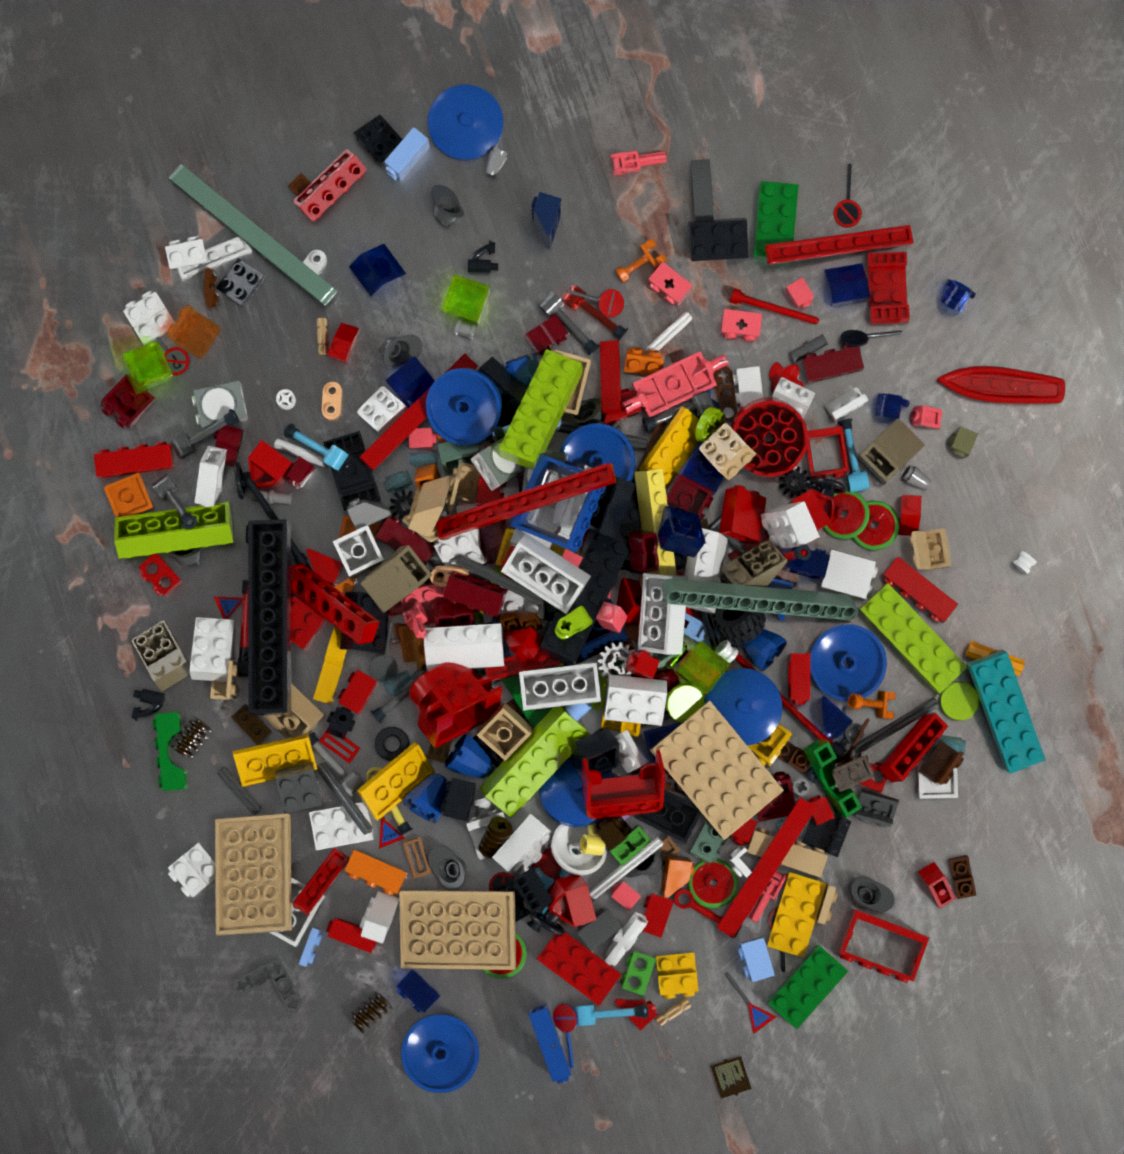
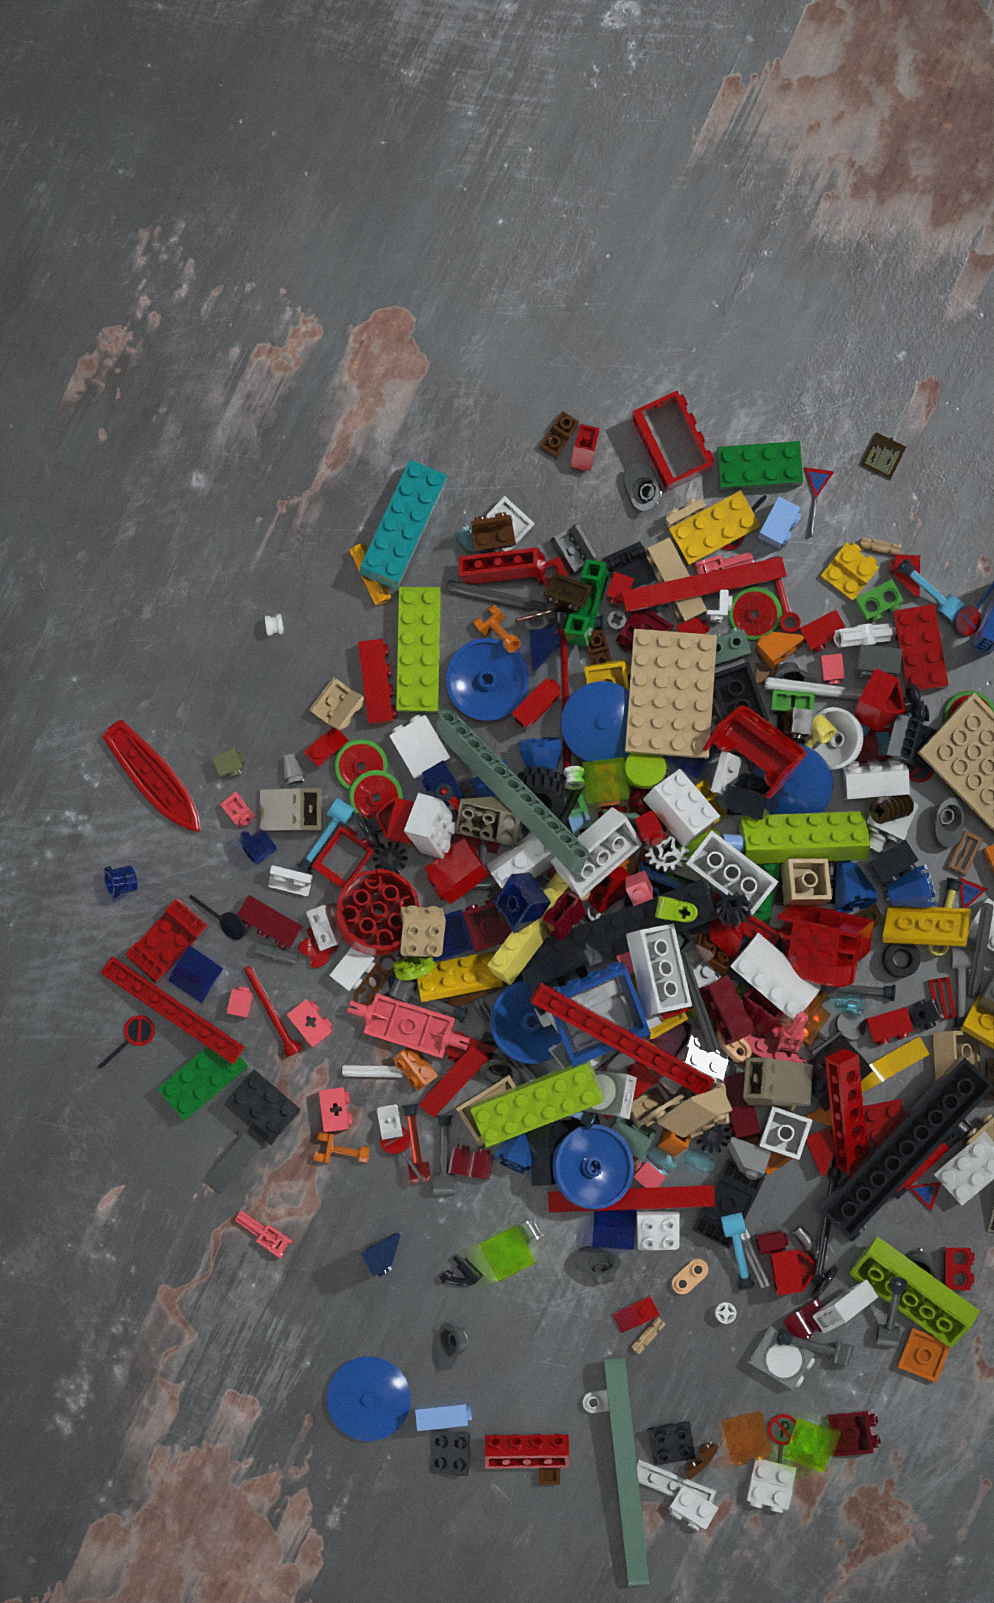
camera: 135 degrees left, 0 degrees up
red brick [94,441,175,479] -> none
clear blue slope [349,244,406,297] -> none
light grey cone [485,147,508,176] -> none
lime tile [940,682,979,721] -> none
none -> white bracket [377,1104,403,1140]
none -> black gear [716,892,751,928]

